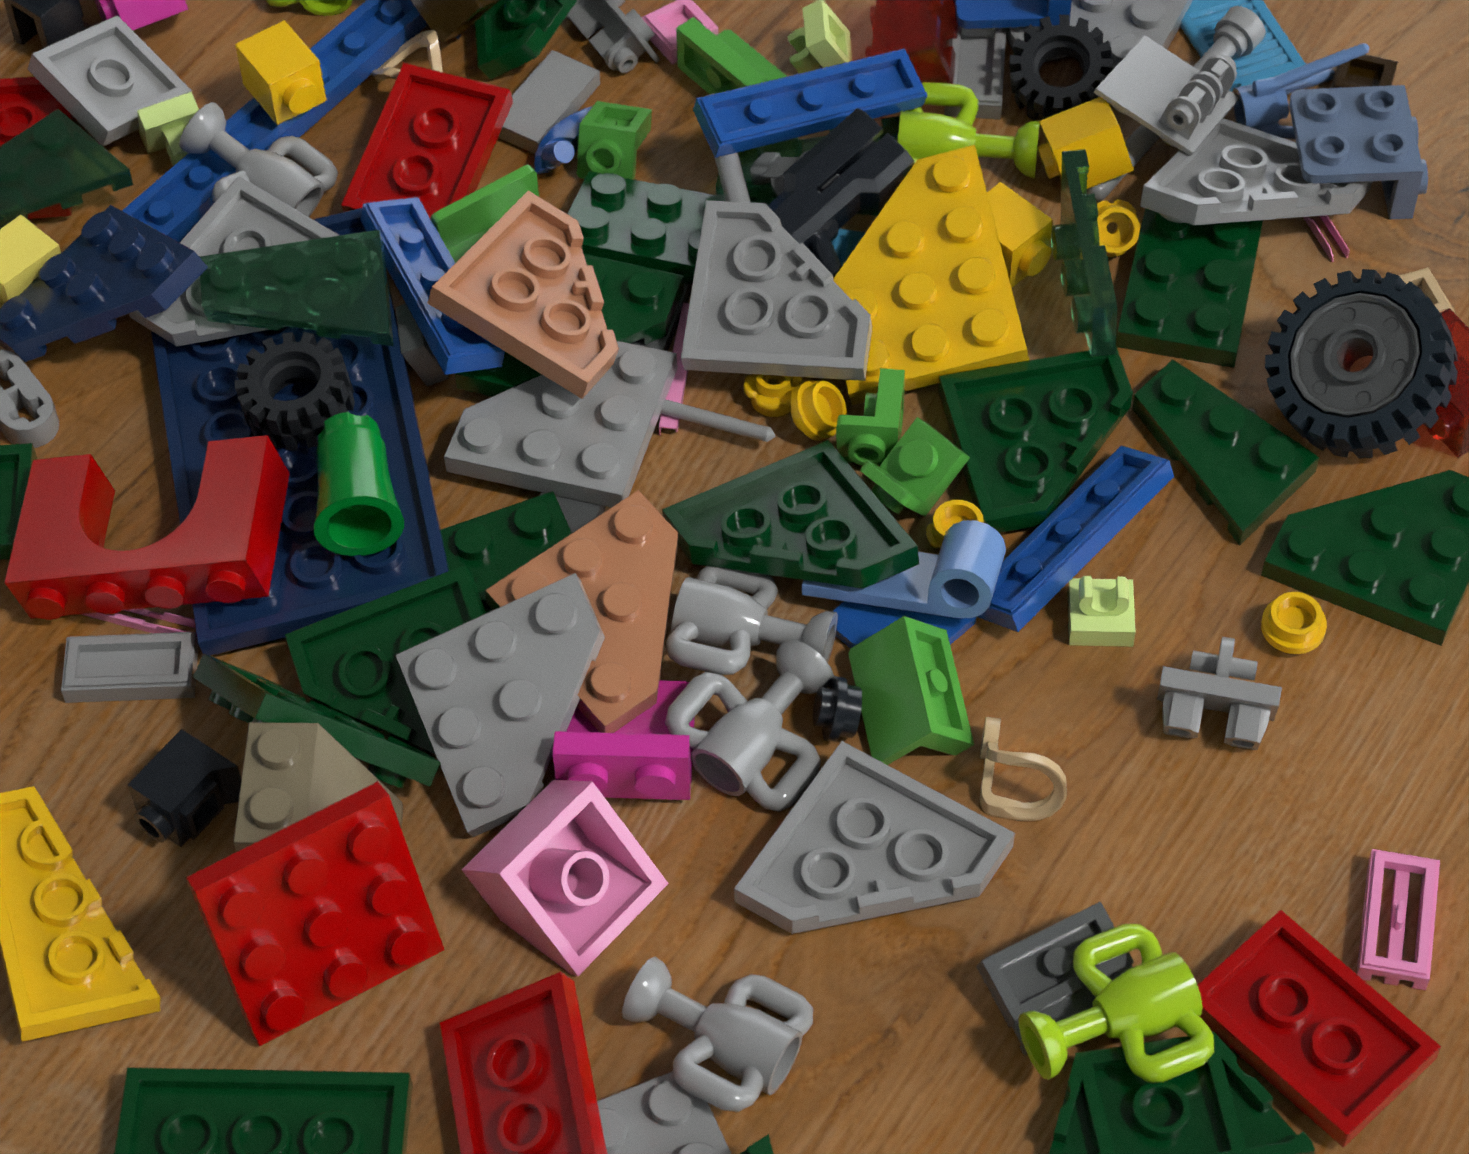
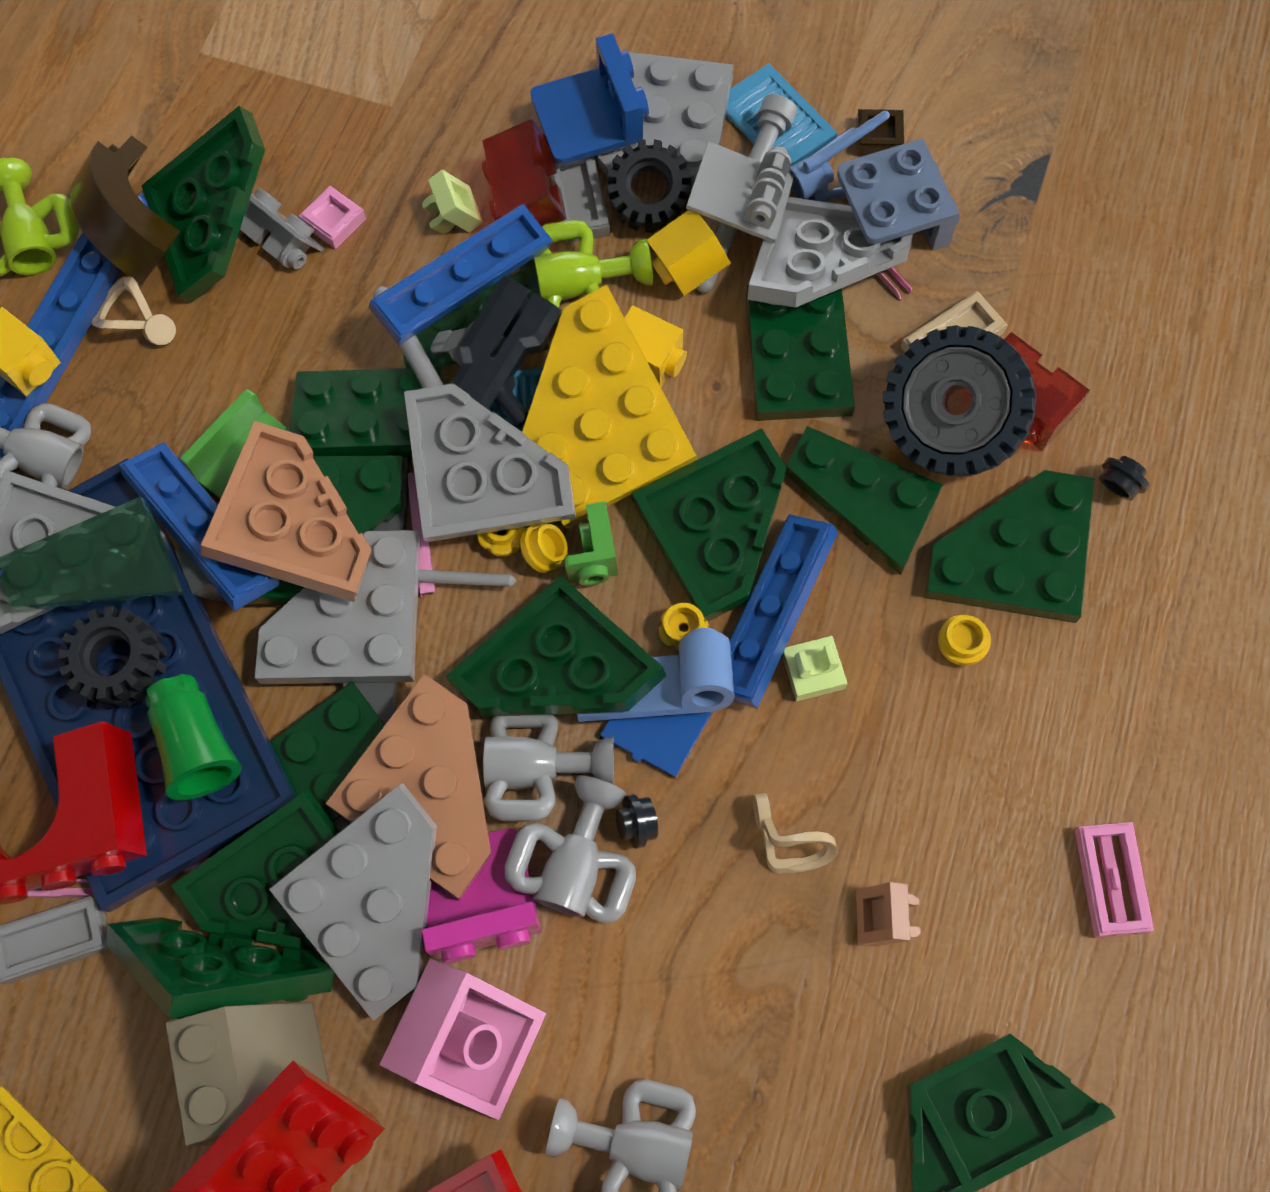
camera: 15 degrees left, 15 degrees up
black window [128,729,242,847] -> none
red plate [341,62,513,219] -> none
light grey tile [498,50,600,154] -> none
blue bar [535,106,593,174] -> none
bright green bracket [577,101,652,179] -> none
bright green panel [676,17,787,94] -> none
light grey plate [734,741,1015,934] -> none
bright green panel [849,616,975,765] -> none
bright green bracket [860,417,971,517] -> none
dark grey plate [976,901,1134,1056] -> none
lime piece [1018,924,1214,1082] -> none
clear green wing [1051,149,1117,357] -> none
yellow plate [1083,199,1141,257] -> none
light grey hips [1157,636,1282,750] -> none
red plate [1197,910,1441,1148] -> none
none -> nougat tile [856,882,921,946]

